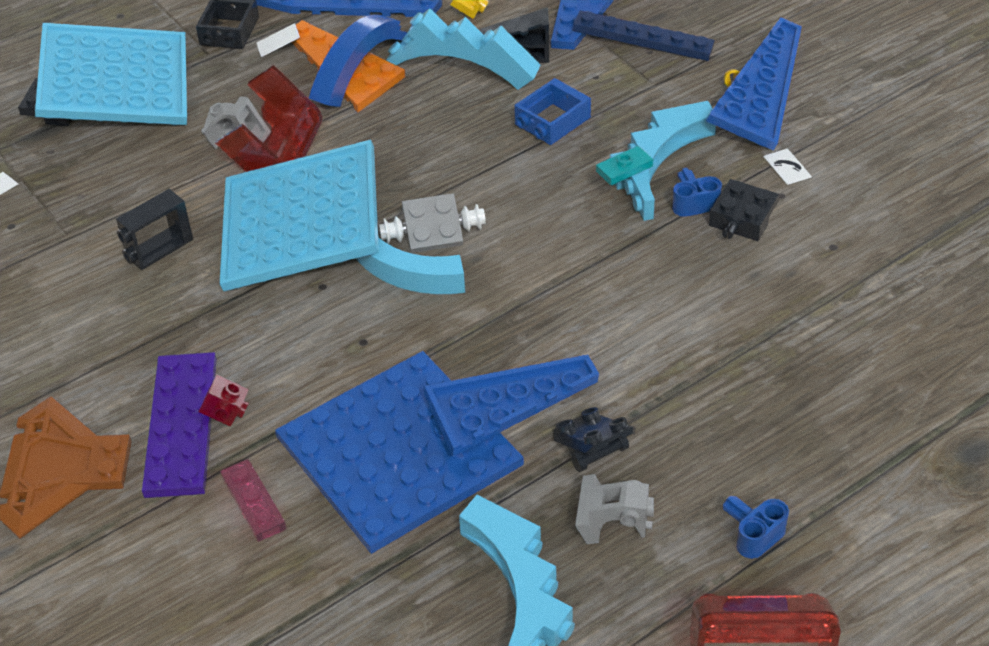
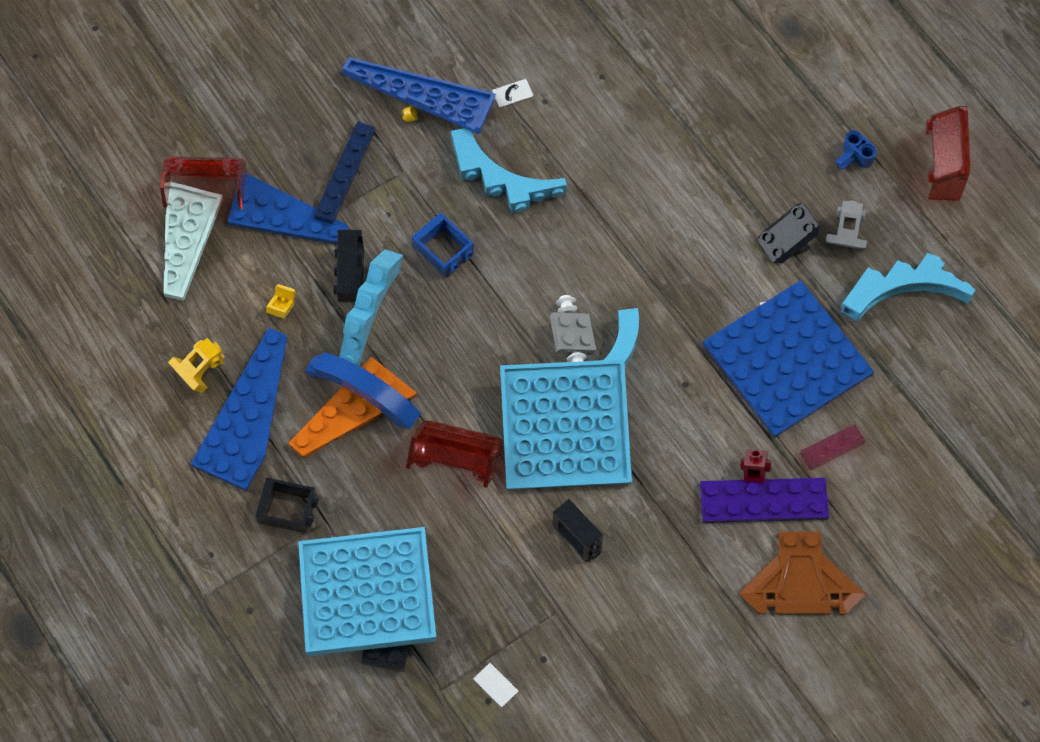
camera: 90 degrees left, 20 degrees up
light grey tile [201,96,271,150] -> none
white sticker [257,23,300,57] -> none
blue wing [424,354,599,456] -> none
teal plate [596,146,654,185] -> none
blue beam [672,168,722,217] -> none
black plate [709,179,779,241] -> none

